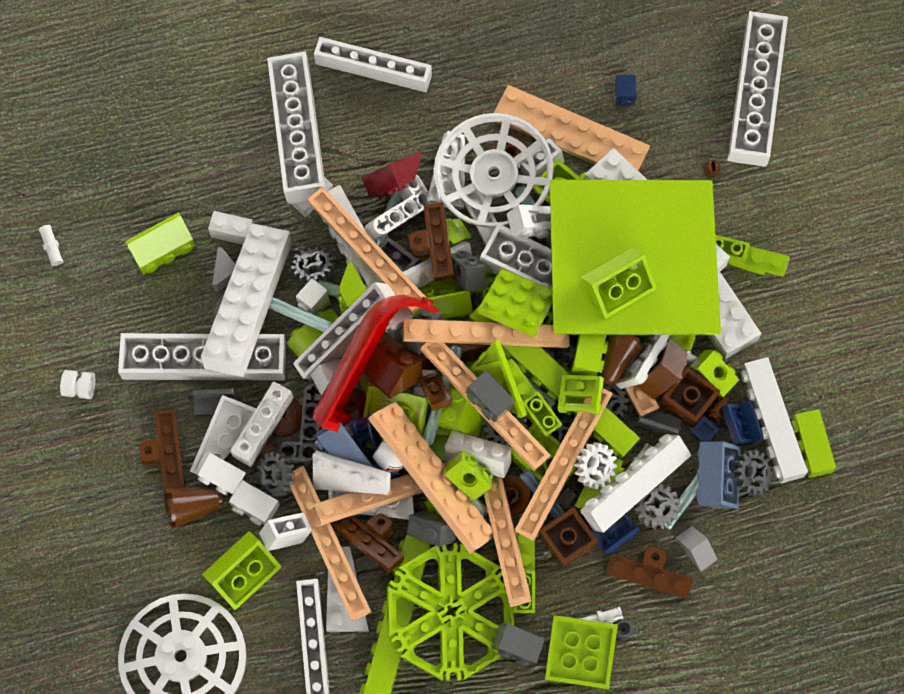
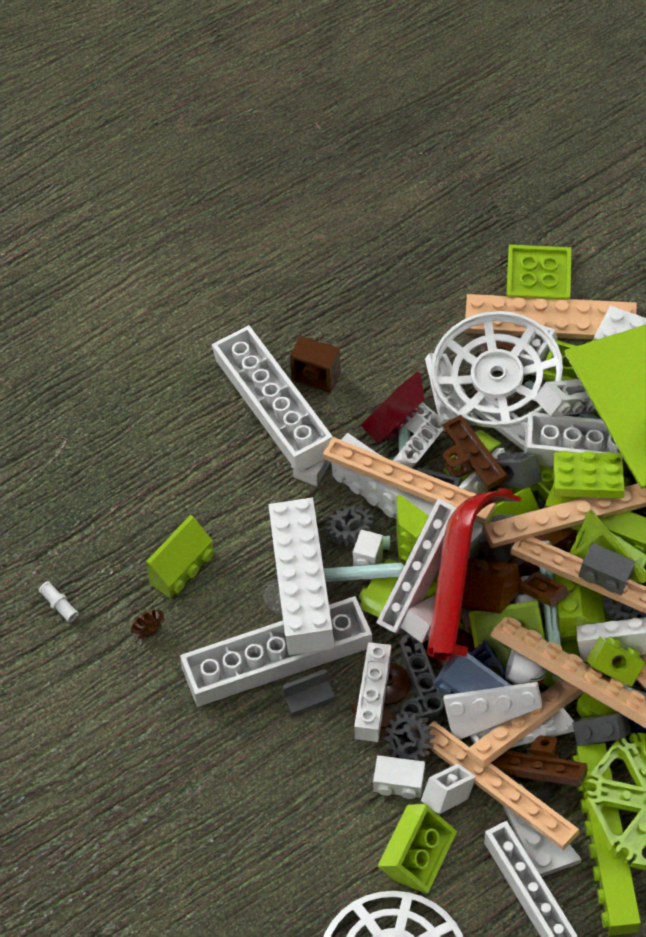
camera: 20 degrees left, 15 degrees down
white wheel [60,370,95,399] -> none
reddish brown plate [139,409,185,492] -> none
reddish brown cone [164,486,223,528] -> none
white wing [190,395,256,473] -> none
white brick [194,451,246,495] -> none
white brick [208,211,253,245] -> none
light grey slope [212,247,236,292] -> none
white brick [314,37,432,92] -> none
dark blue brick [615,75,637,106] -> none
none -> reddish brown gear [131,610,165,639]
none -> reddish brown brick [290,336,341,393]
none -> lime plate [506,245,572,300]

